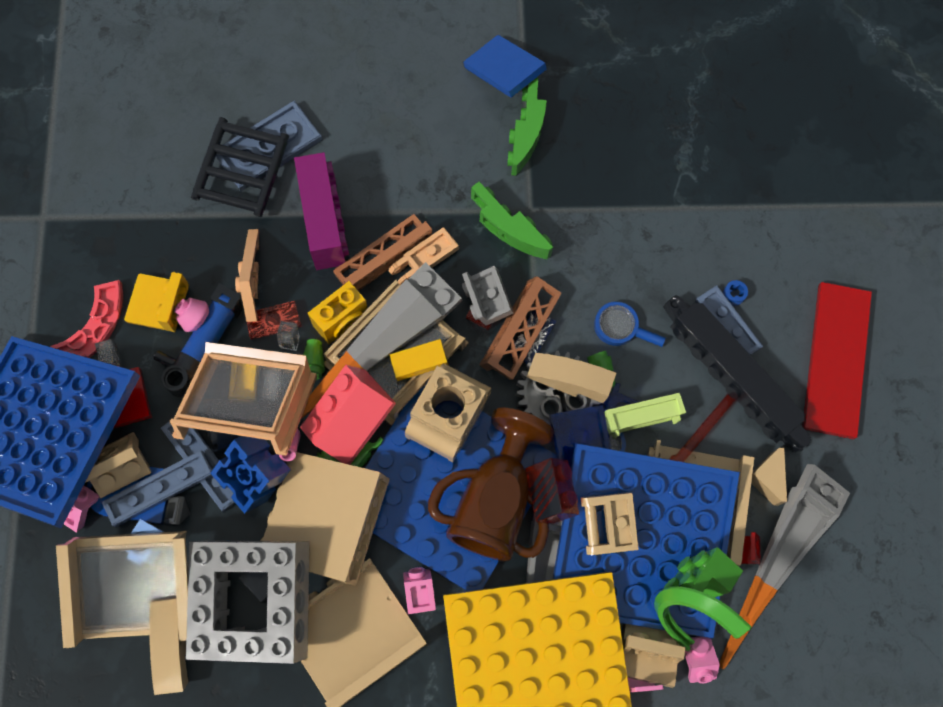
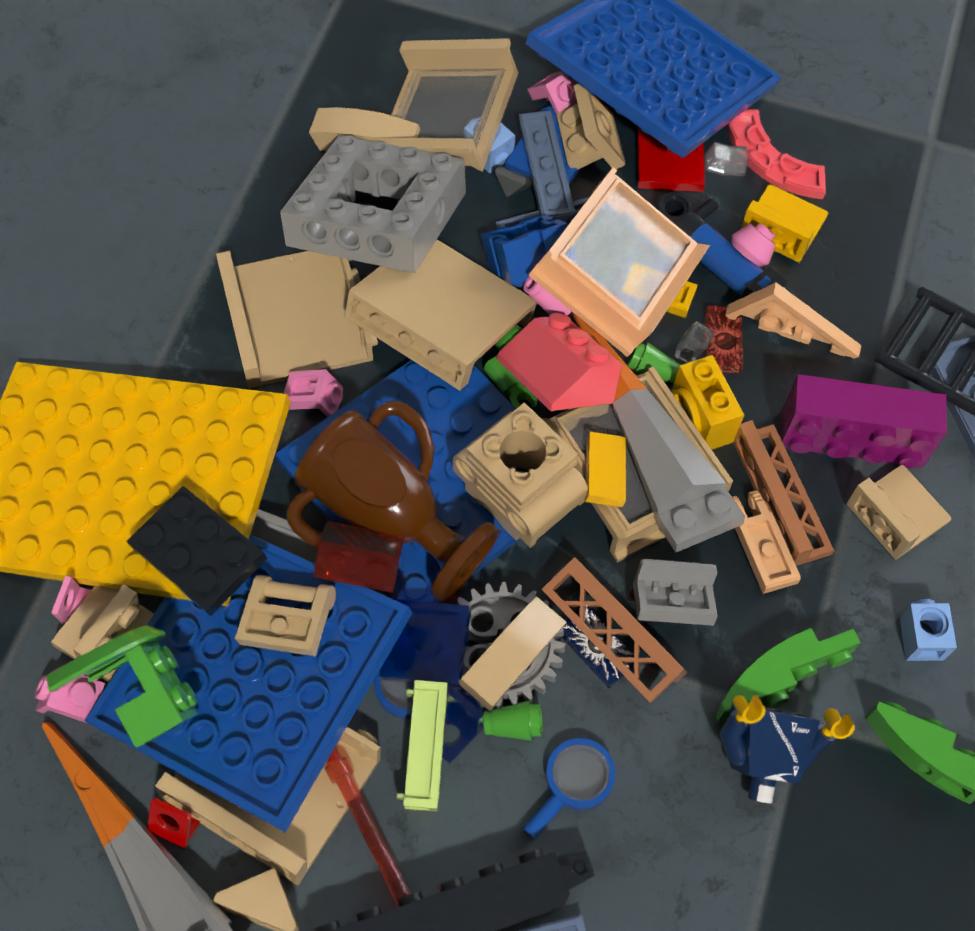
camera: 110 degrees right, 10 degrees down
none -> black plate [126,486,267,617]
none -> dark blue torso [720,695,855,803]
none -> tan bracket [847,465,951,560]
none -> light blue brick [899,599,957,661]

